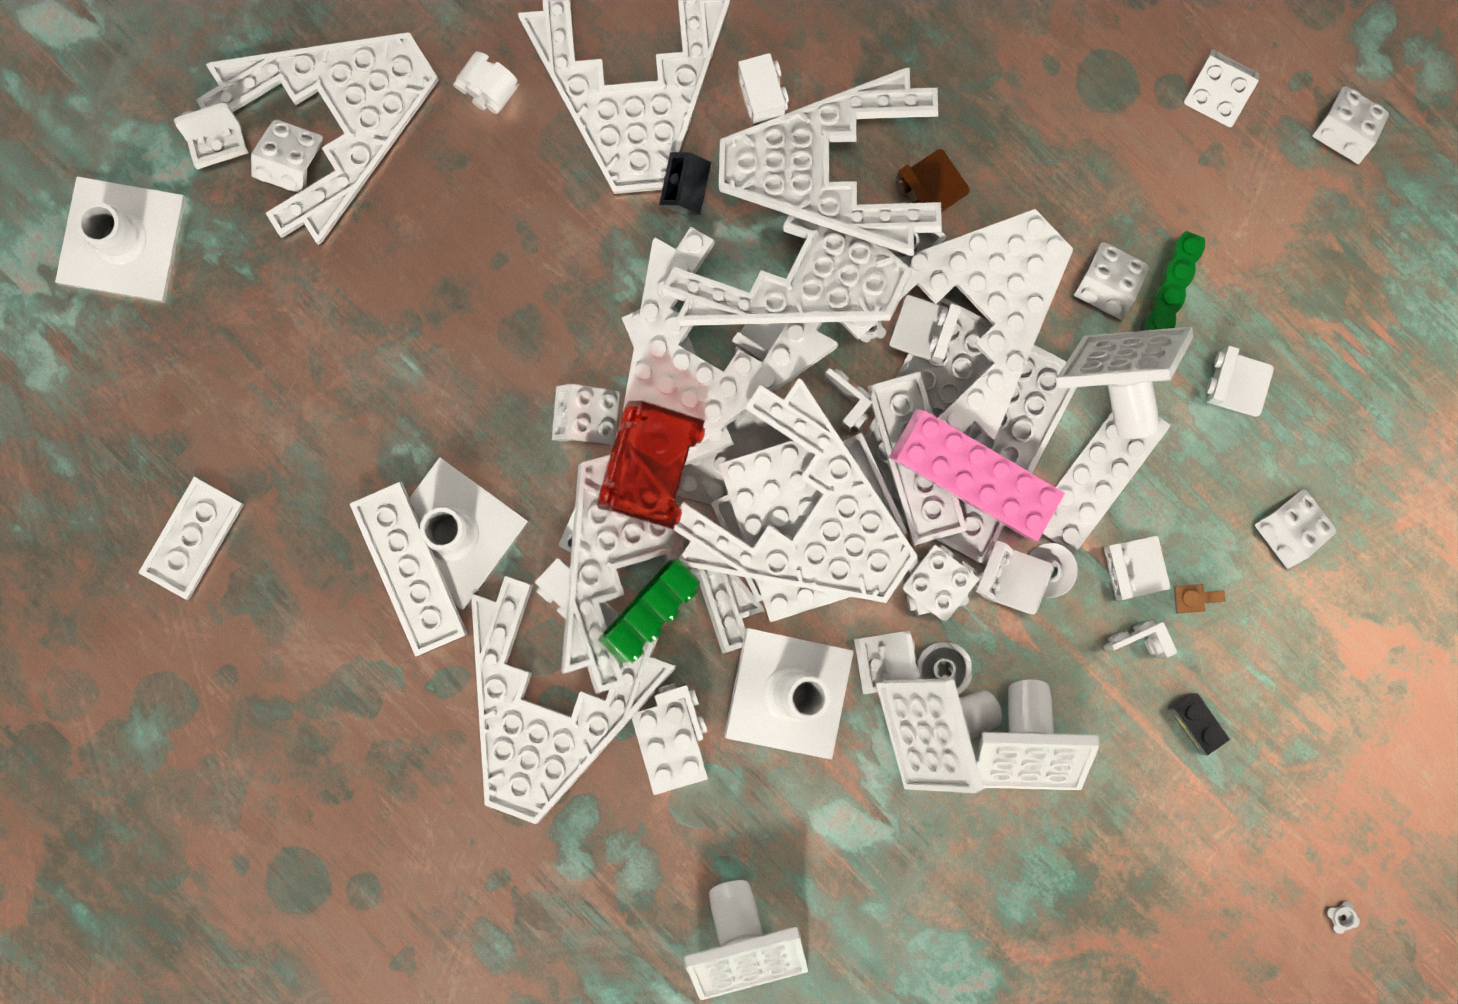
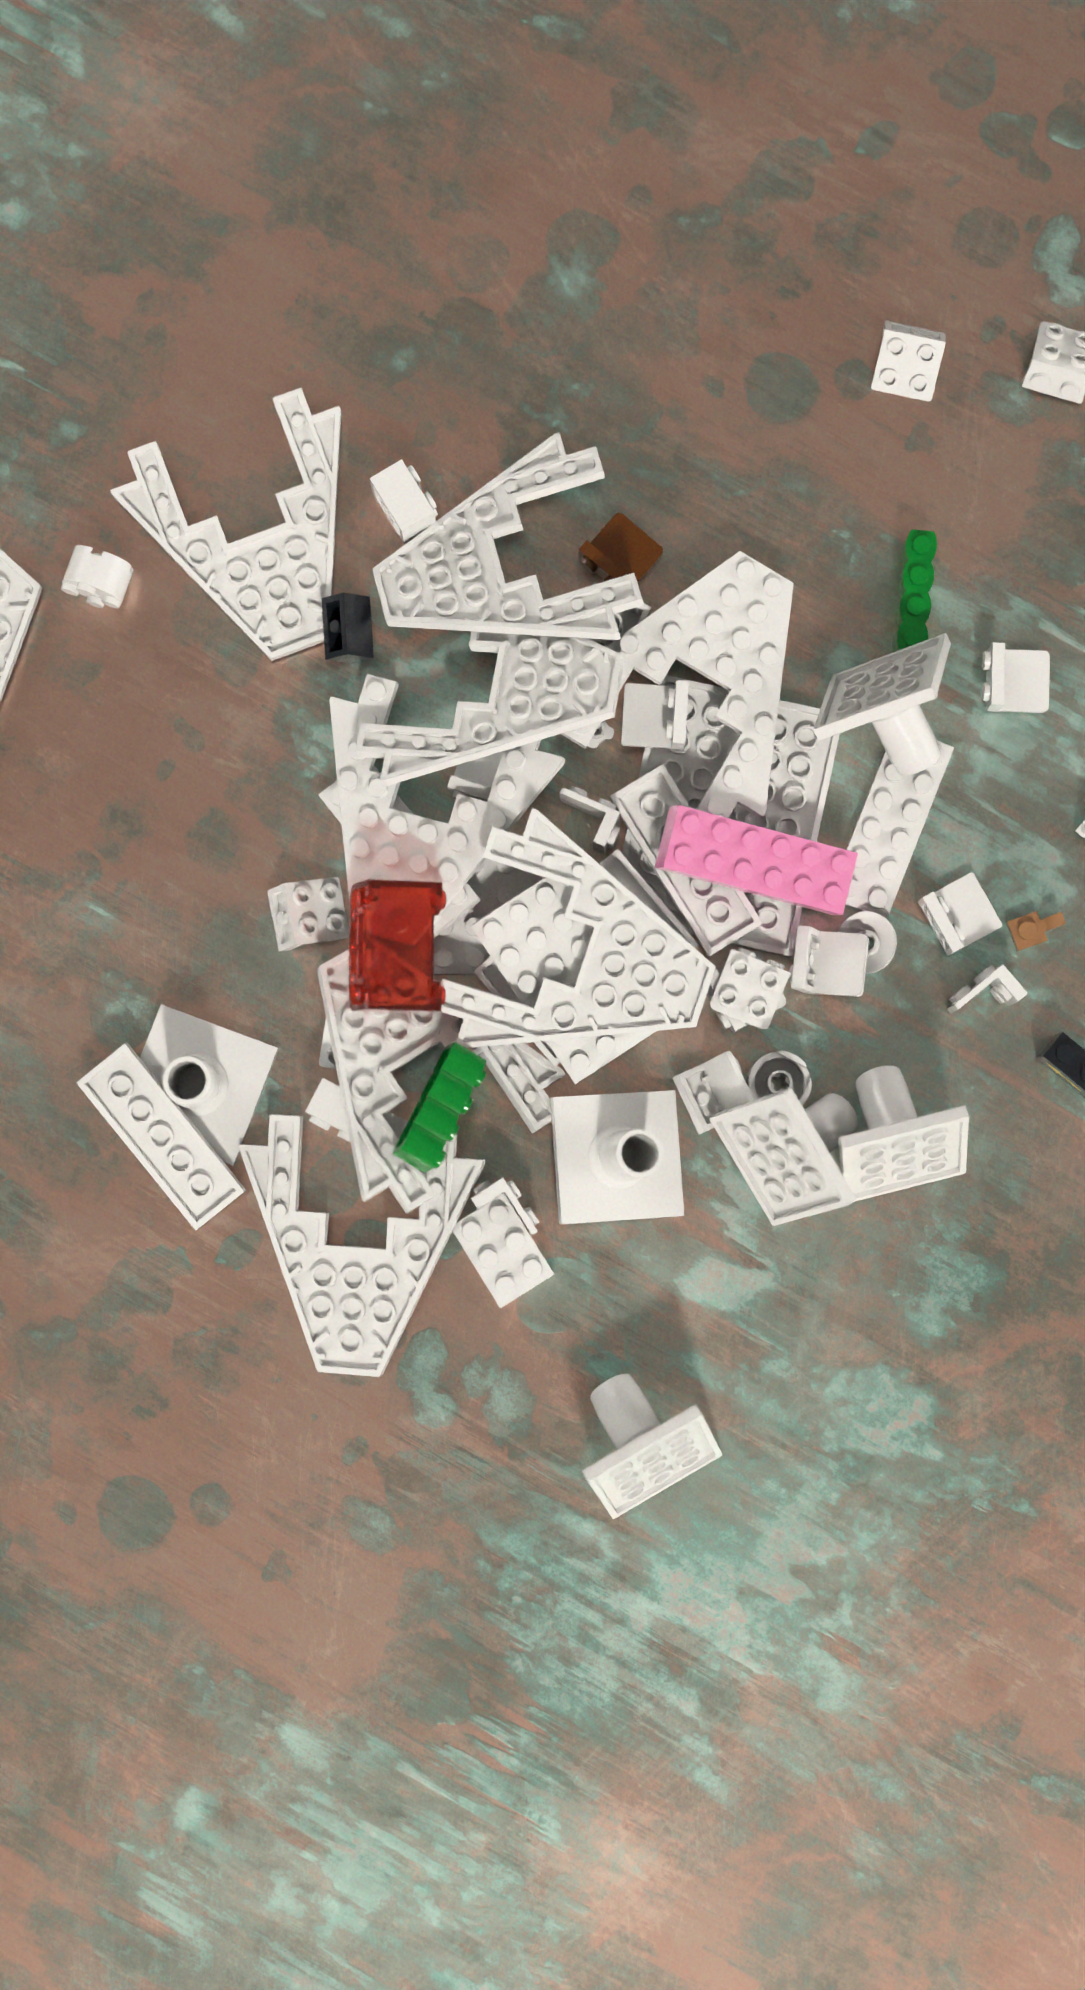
camera: 15 degrees left, 0 degrees up
white bracket [1073,242,1149,321] -> none

